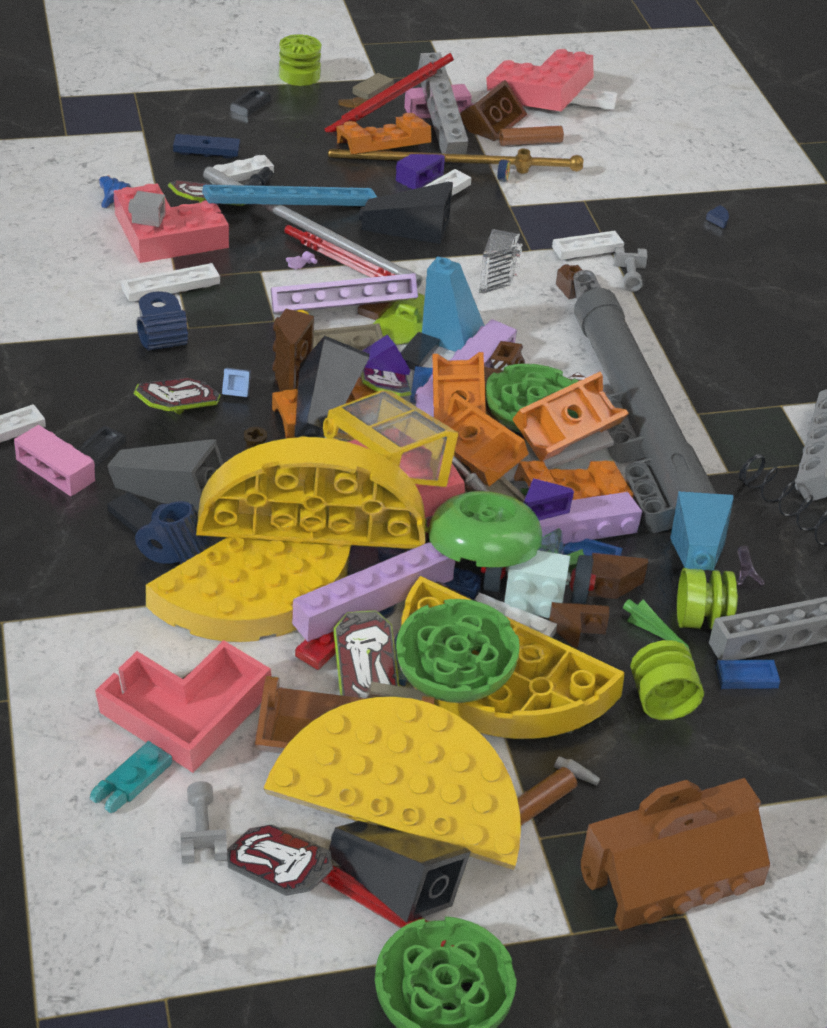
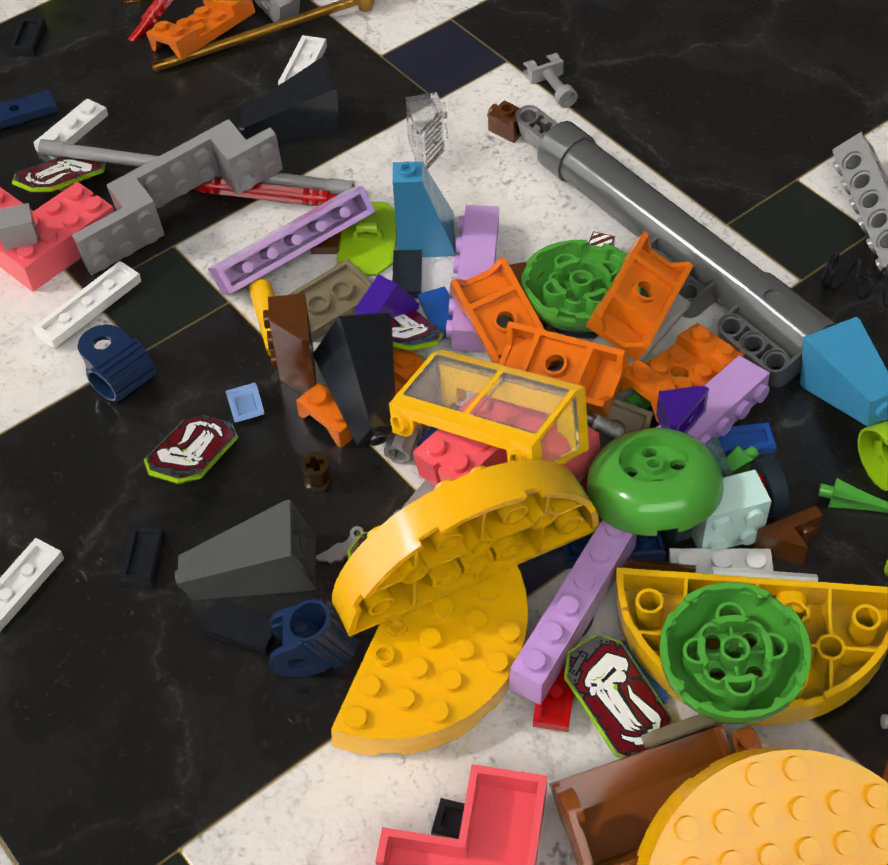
camera: 20 degrees left, 10 degrees up
bright pink brick [14,425,95,496] -> none
dark azure tile [202,185,377,206] -> none
black axle [245,167,273,186] -> none
lavender piece [286,251,317,270] -> none
dark purple slope [396,154,445,189] -> none
reddish brown brick [490,341,525,370] -> none
dark blue tile [497,159,510,182] -> none
white plate [552,231,624,260] -> none
reddish brown slope [588,553,648,599] -> none
none -> light grey bracket [72,119,283,276]

